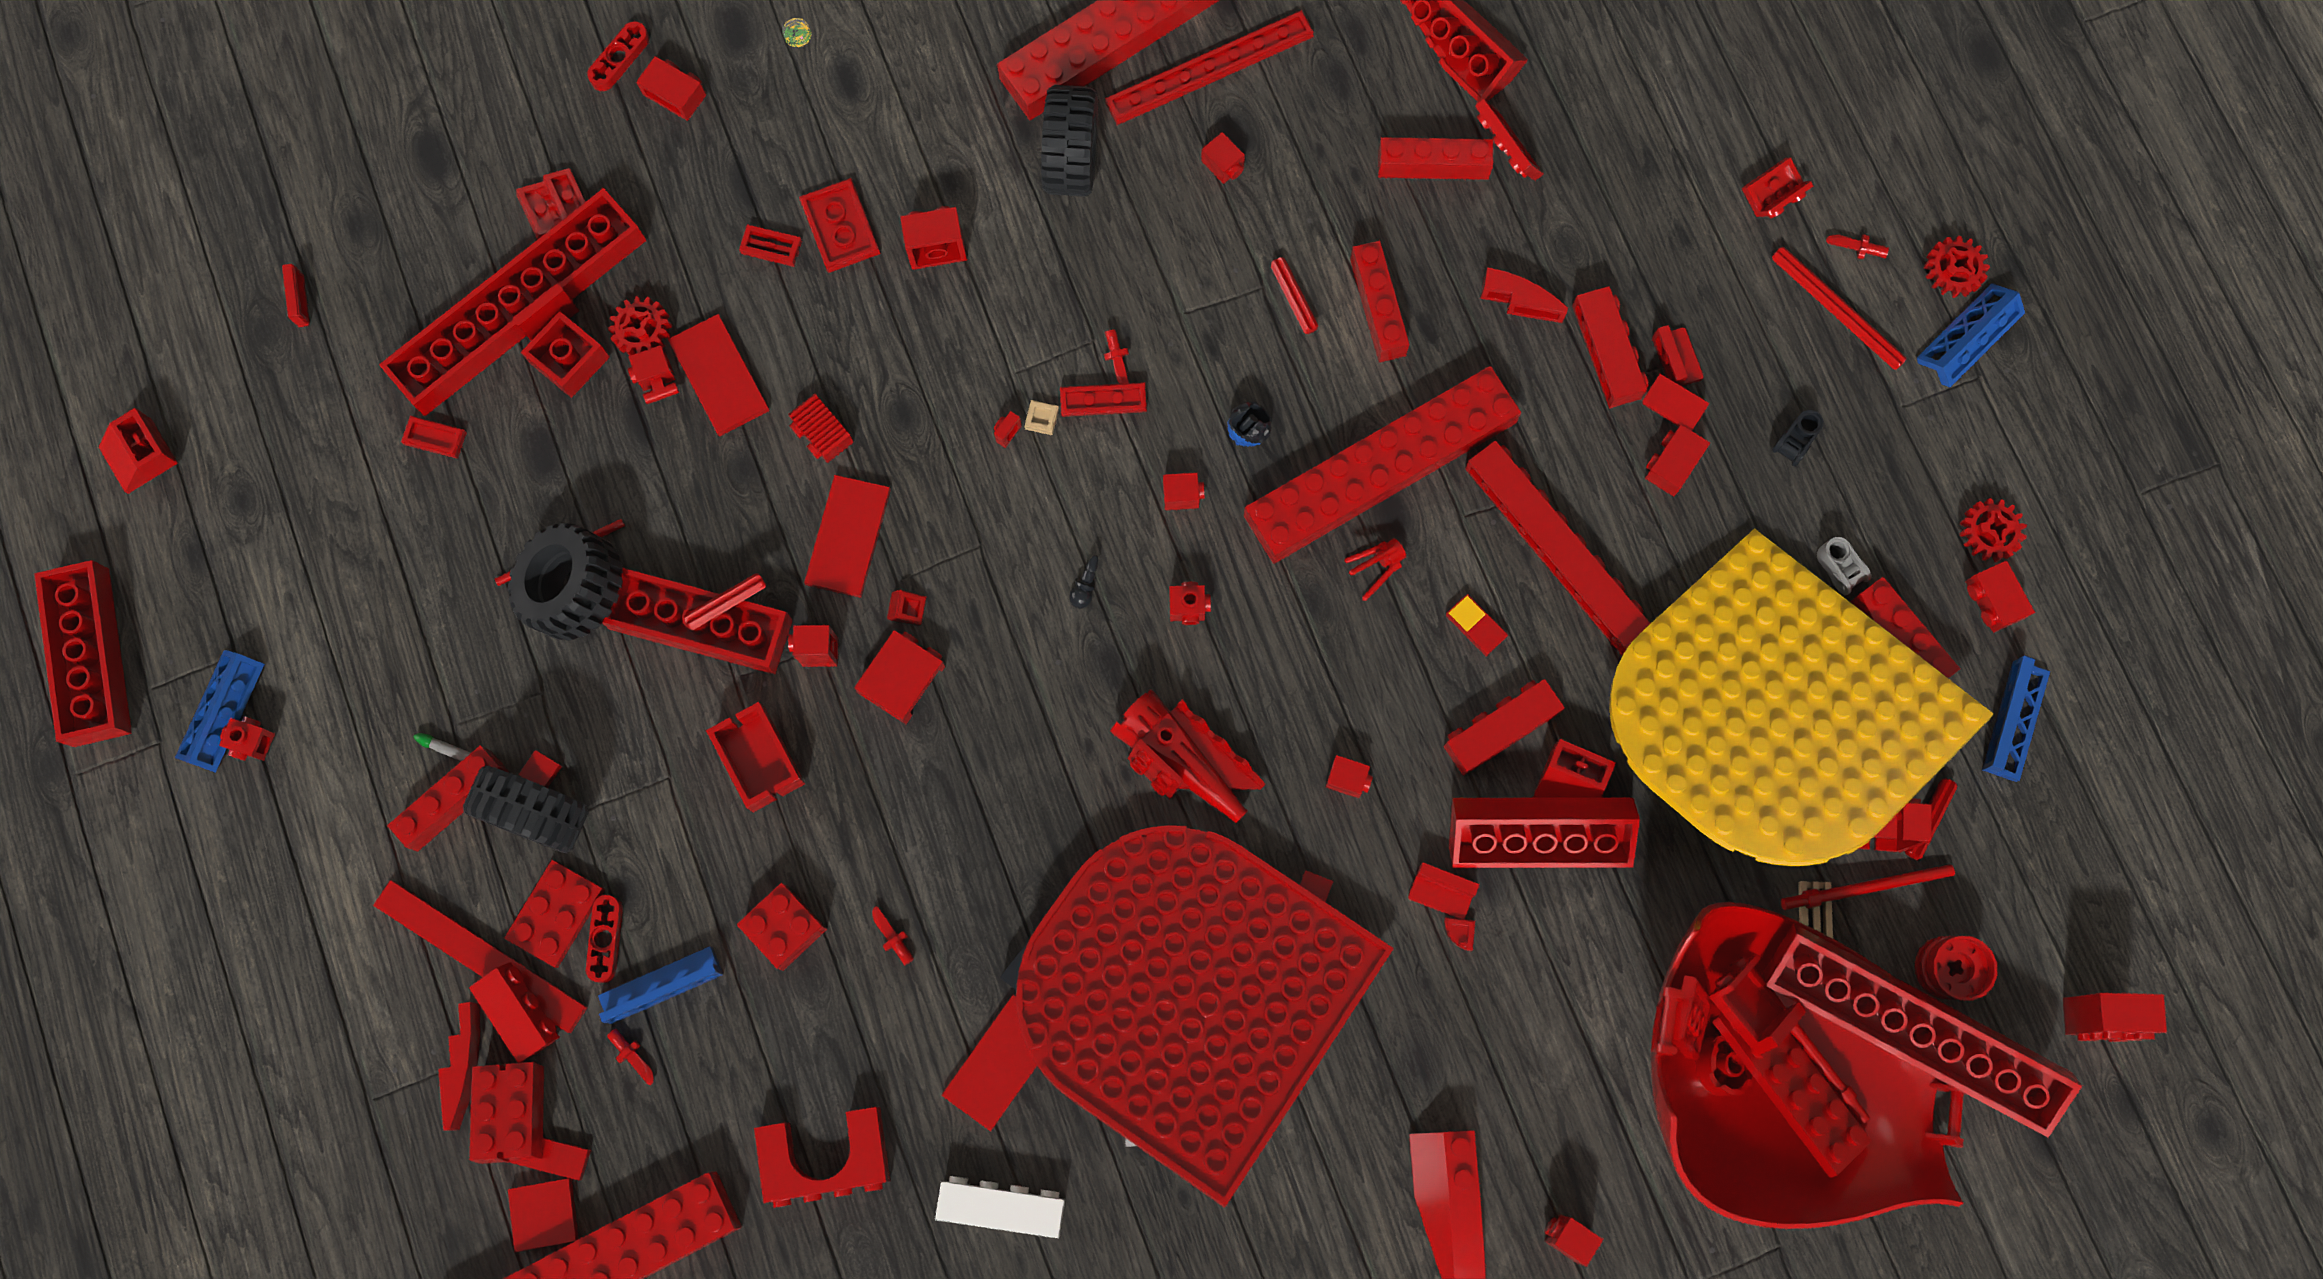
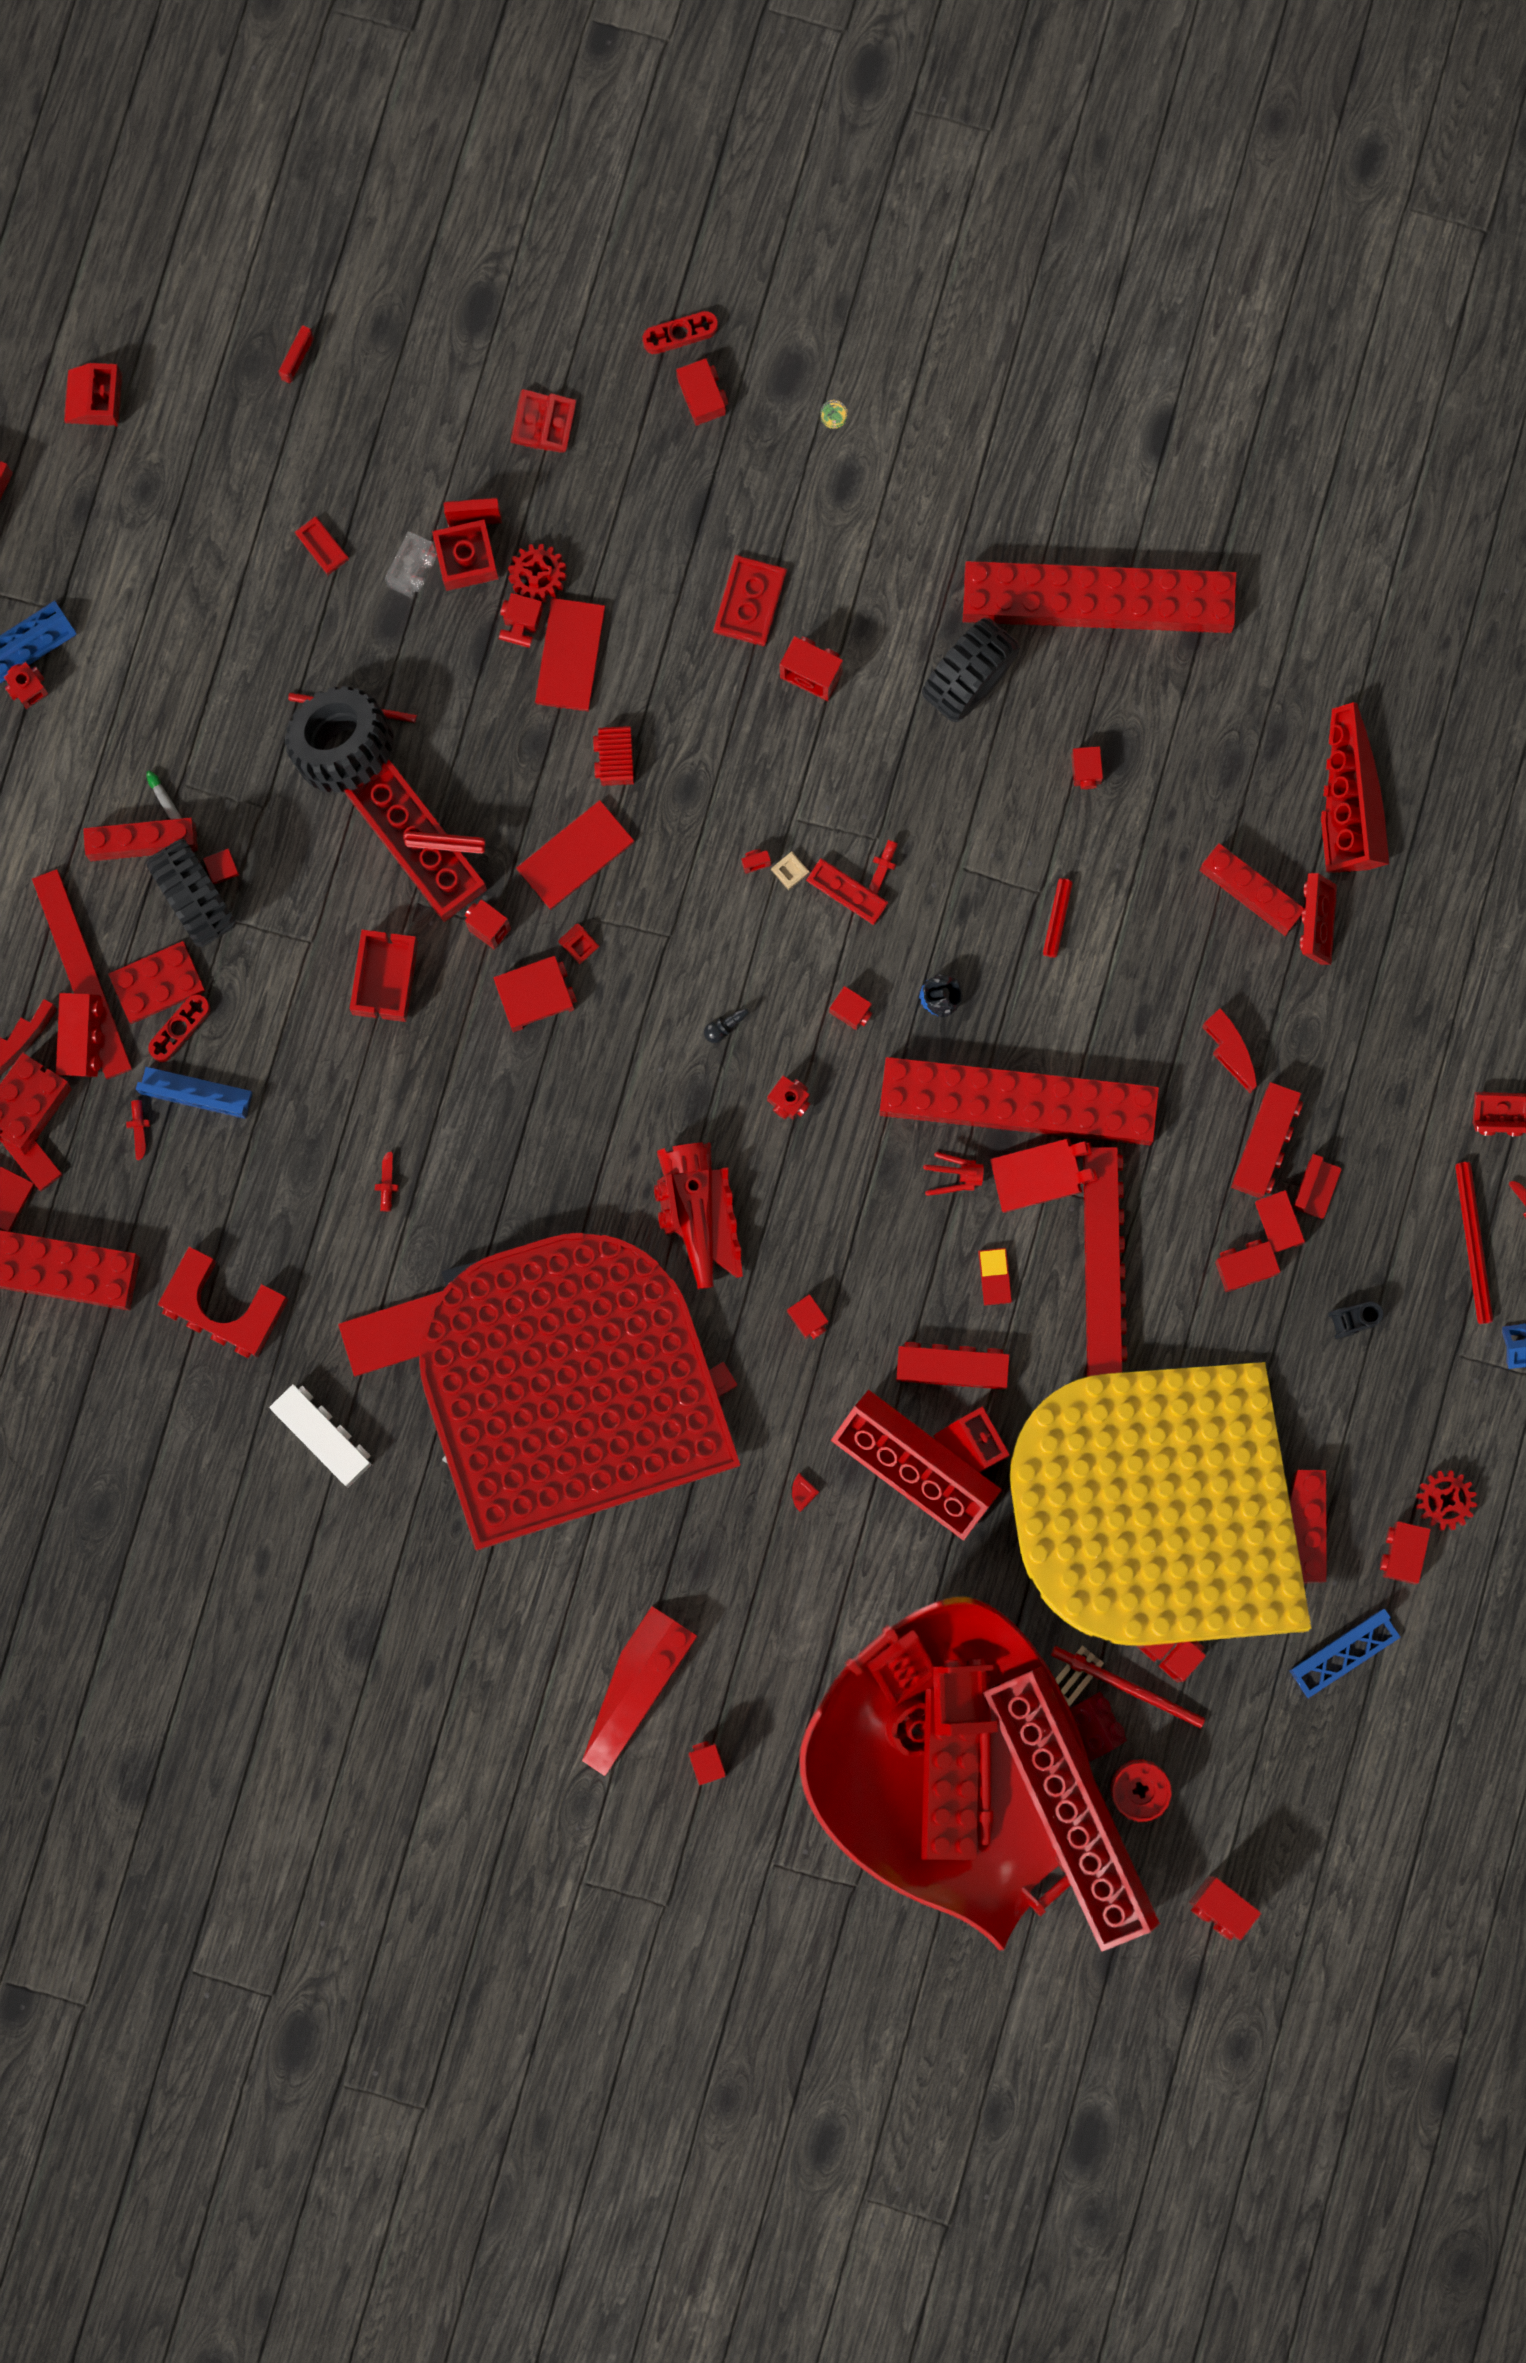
camera: 40 degrees right, 5 degrees up
red brick [379,188,647,416] -> none
red brick [736,883,827,971] -> none
red tile [739,224,802,267] -> none
red tile [1105,10,1314,125] -> none
red brick [1350,241,1410,363] -> none
red panel [1408,863,1480,919] -> none
light grey piece [1817,537,1872,595] -> none
red axle [1905,778,1958,860] -> none
none -> clear brick [385,531,437,598]
none -> red tile [990,1139,1099,1213]
none -> dark red bracket [1070,1691,1128,1762]

